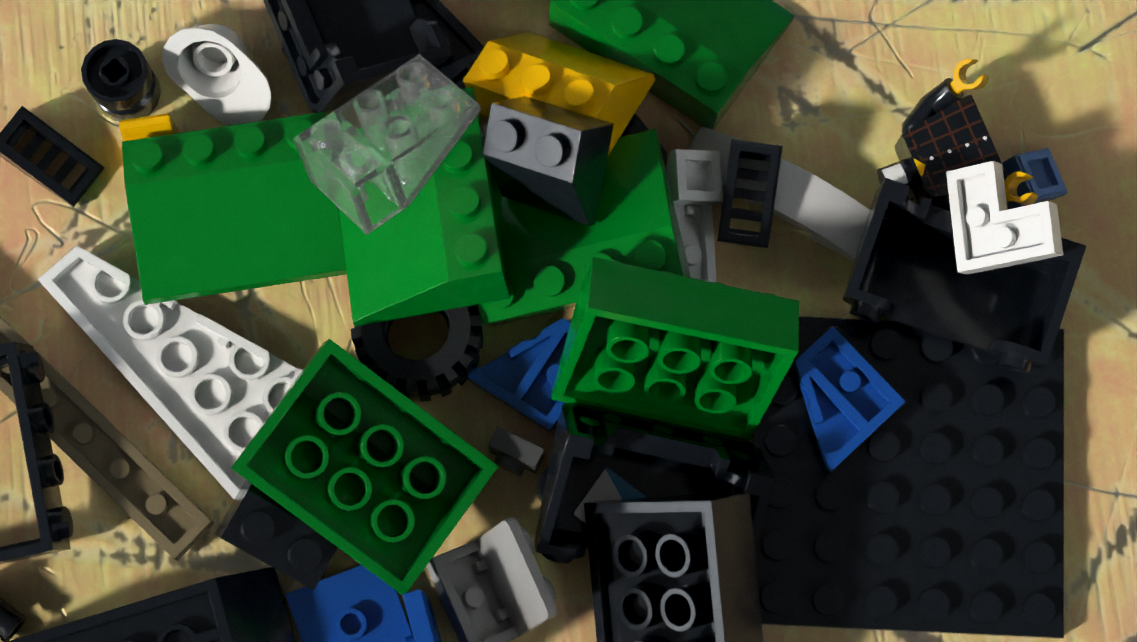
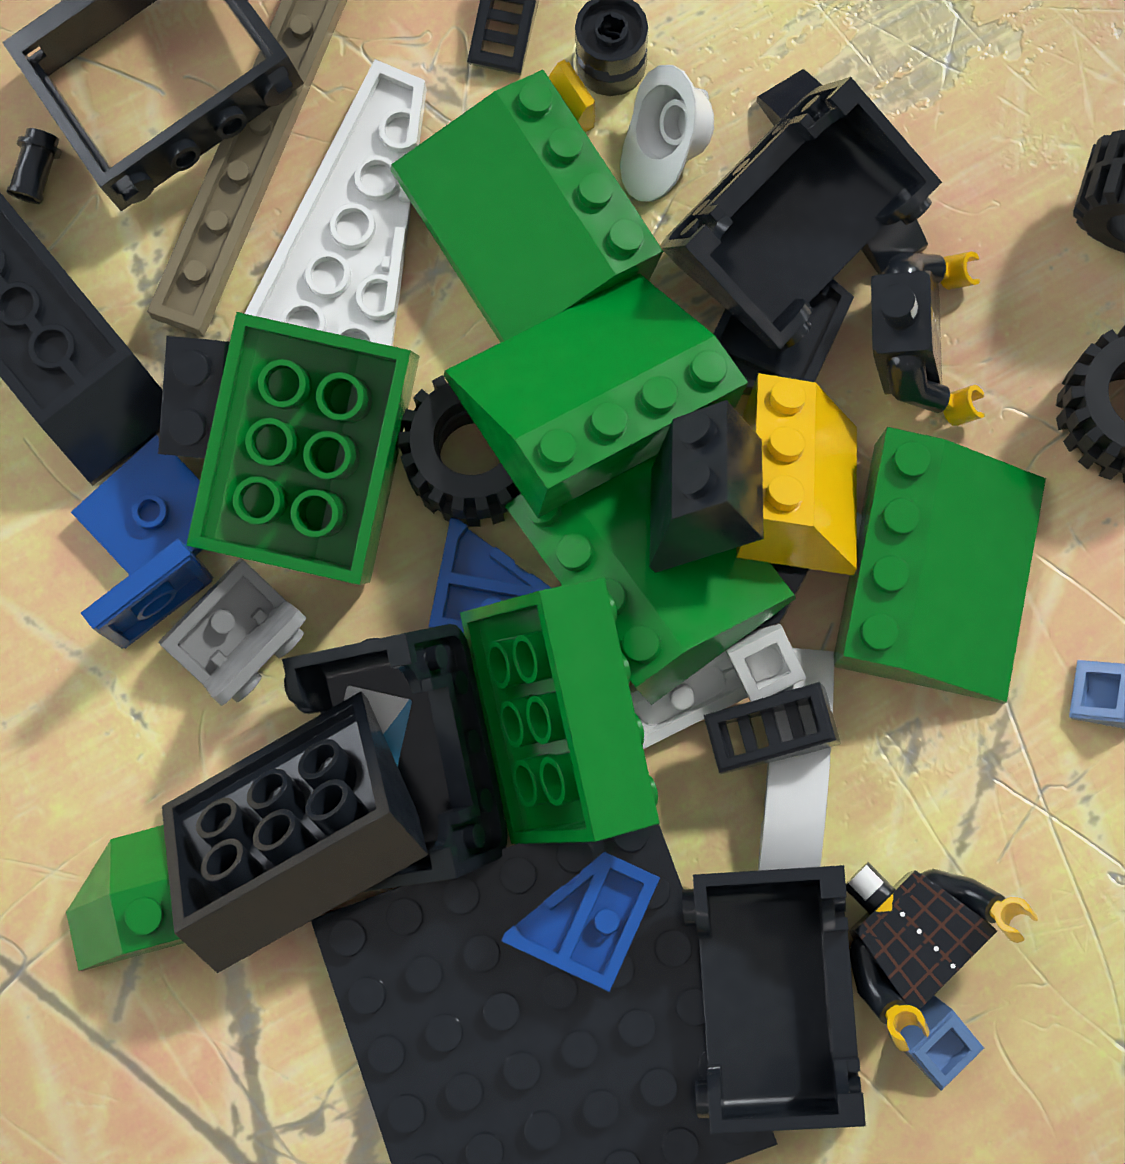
camera: 75 degrees right, 0 degrees up
clear slope [293,54,481,235] -> none
dark grey plate [488,427,545,476] -> none
white plate [946,161,1063,275] -> none

